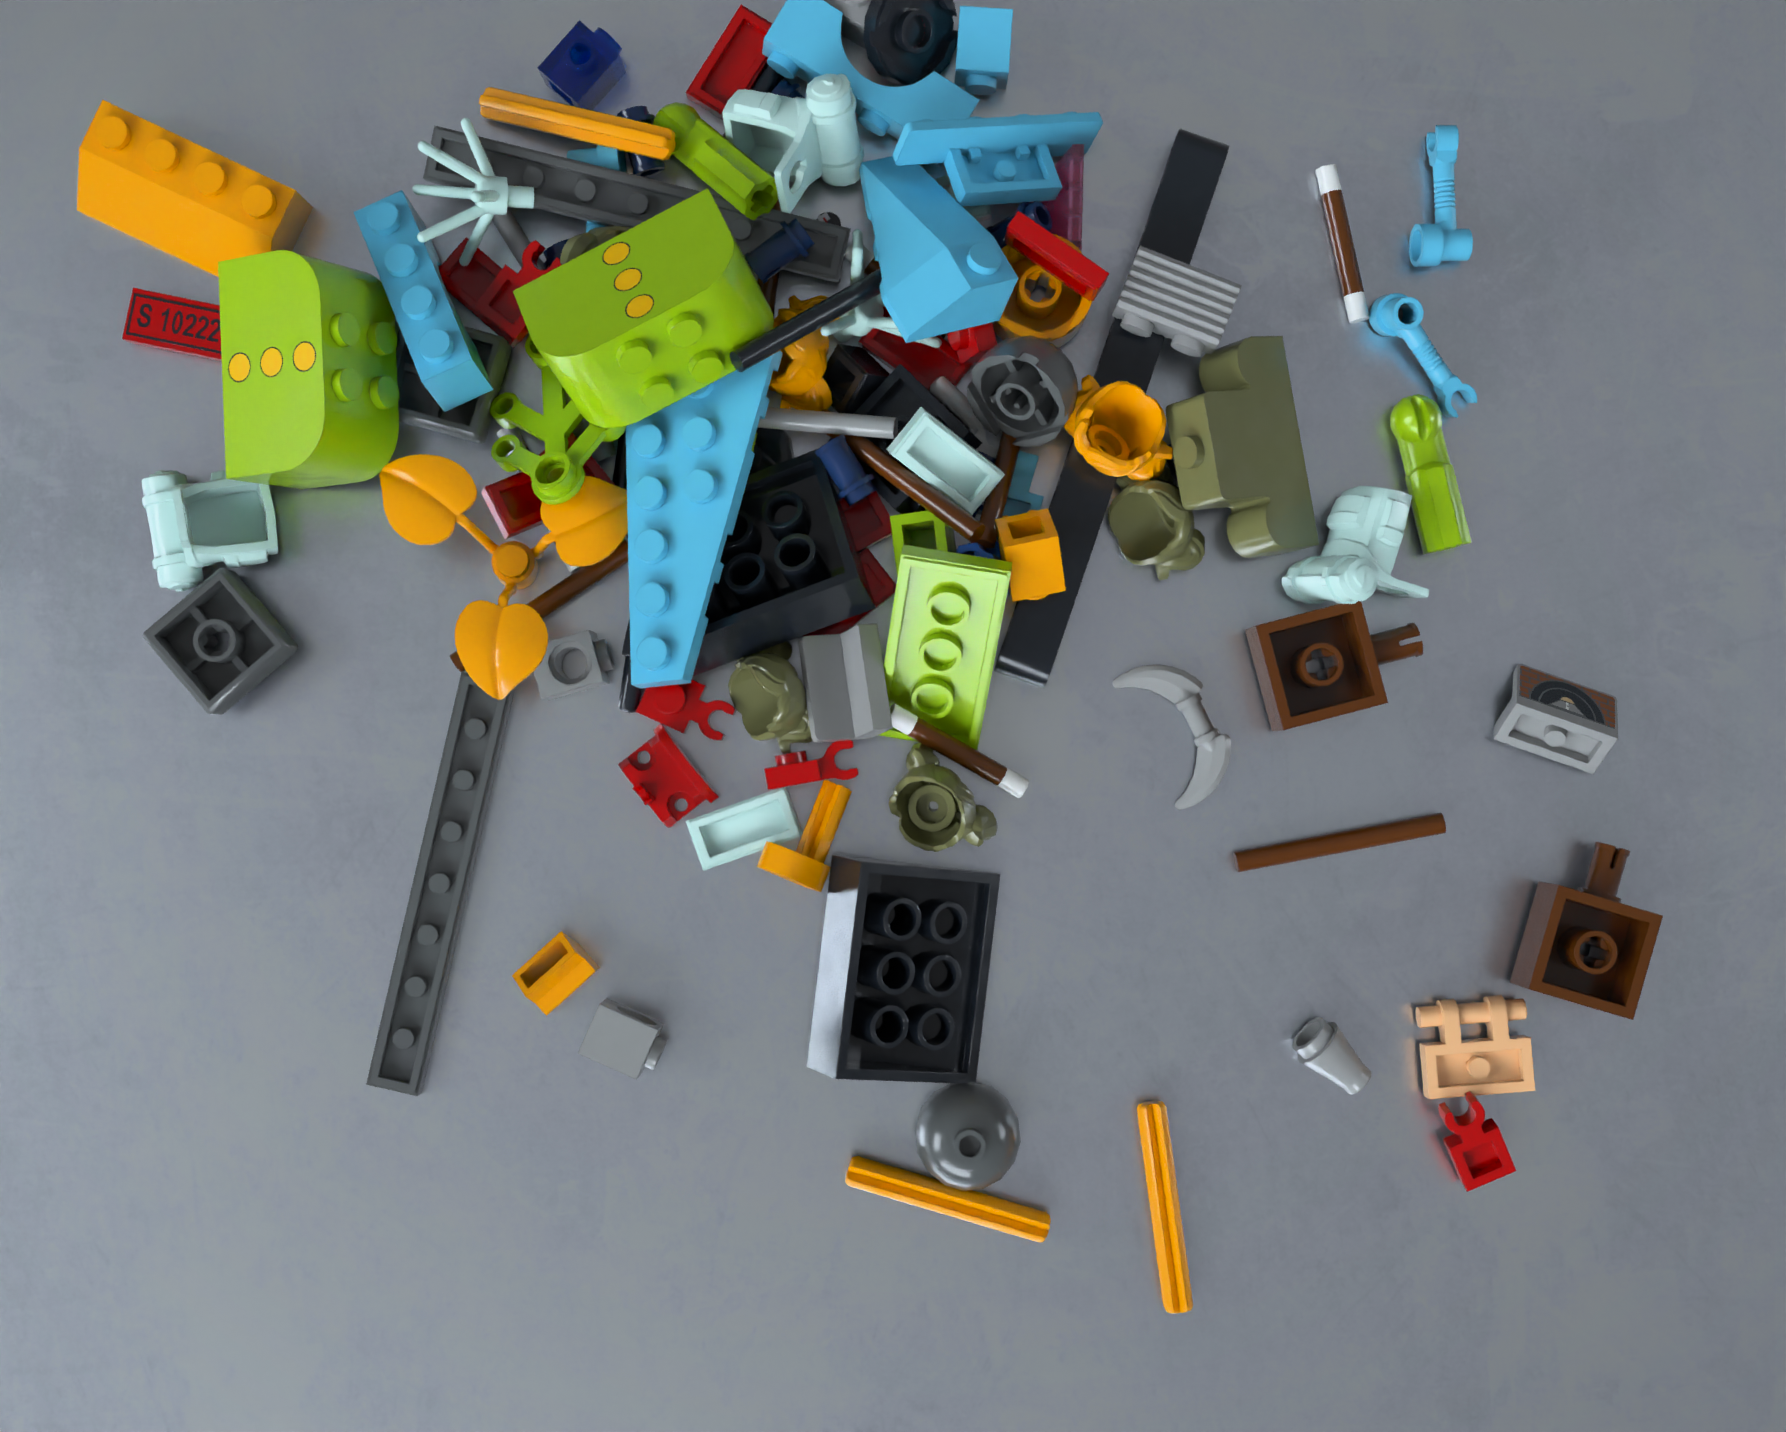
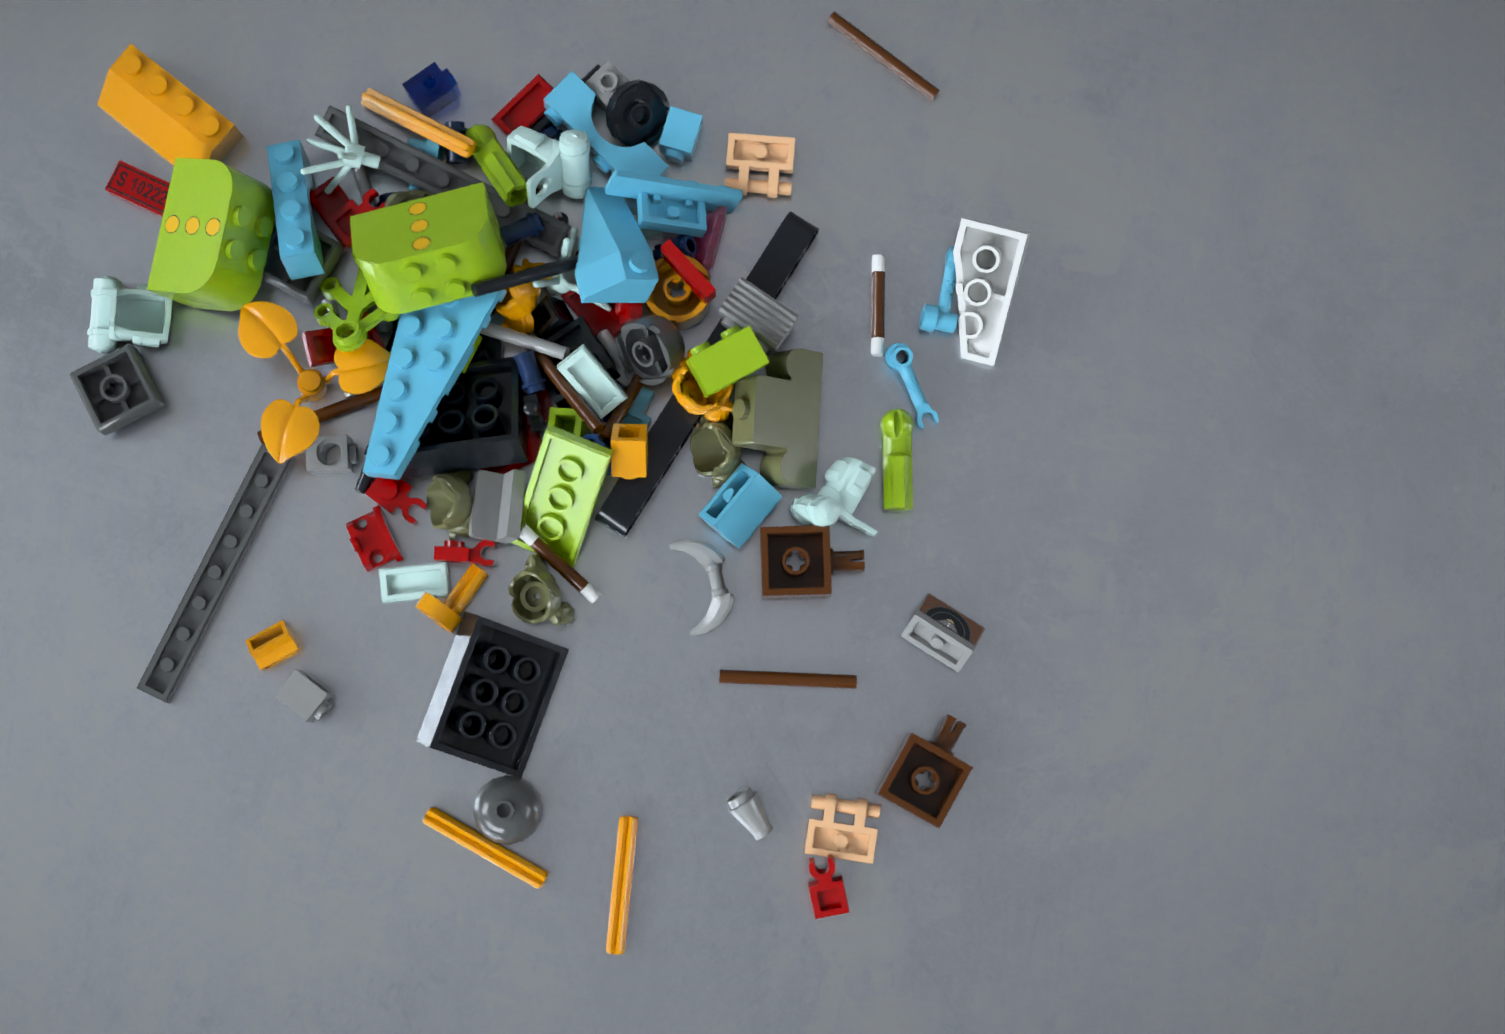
camera: 10 degrees right, 5 degrees down
none -> black bar [523,393,545,433]
none -> lime brick [686,325,769,398]
none -> medium azure brick [698,463,783,549]
none -> light nougat plate [724,133,795,198]
none -> white wedge [953,218,1031,366]

